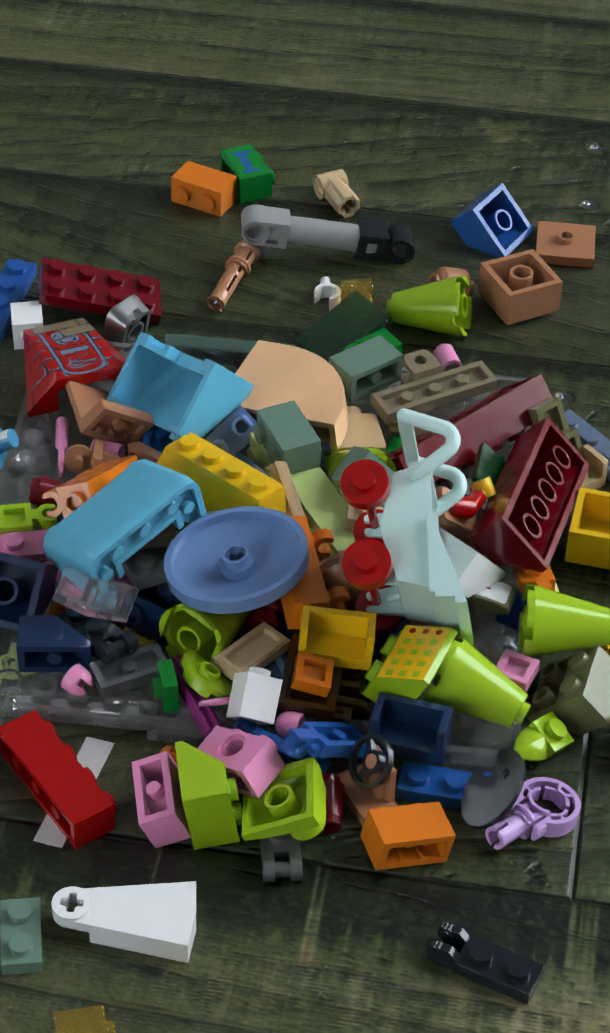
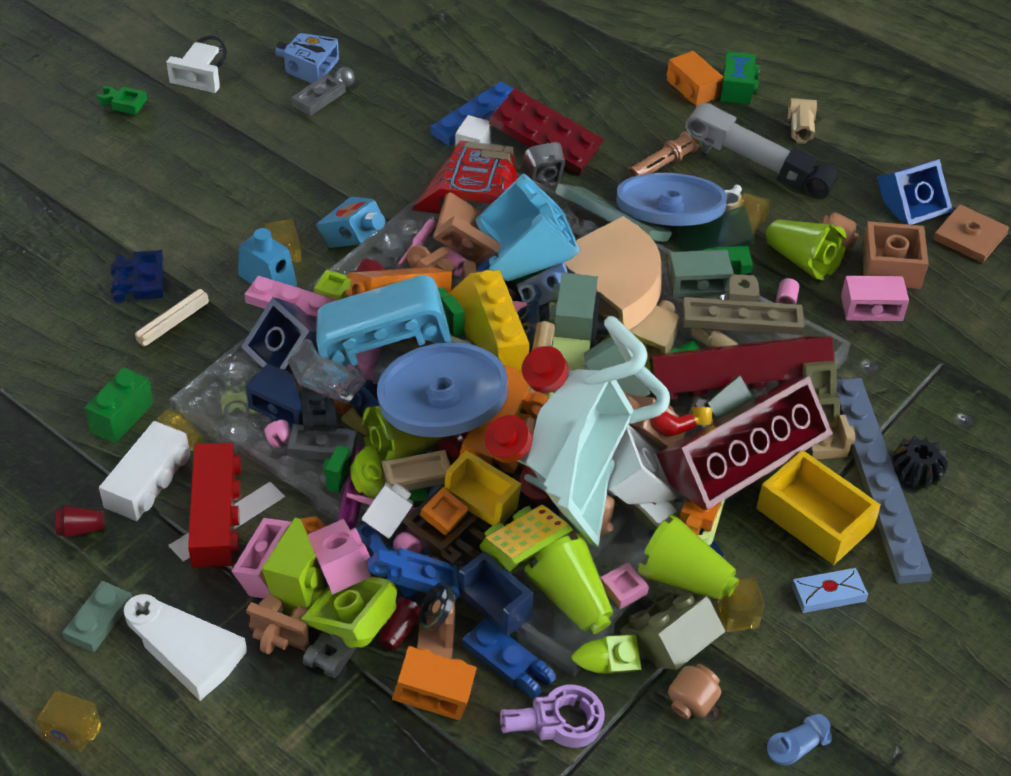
camera: 30 degrees right, 5 degrees up
black piece [461,748,526,830] -> none
none -> nougat hips [246,594,310,654]
none -> medium blue dish [616,173,727,226]
none -> bright pink brick [841,276,909,321]

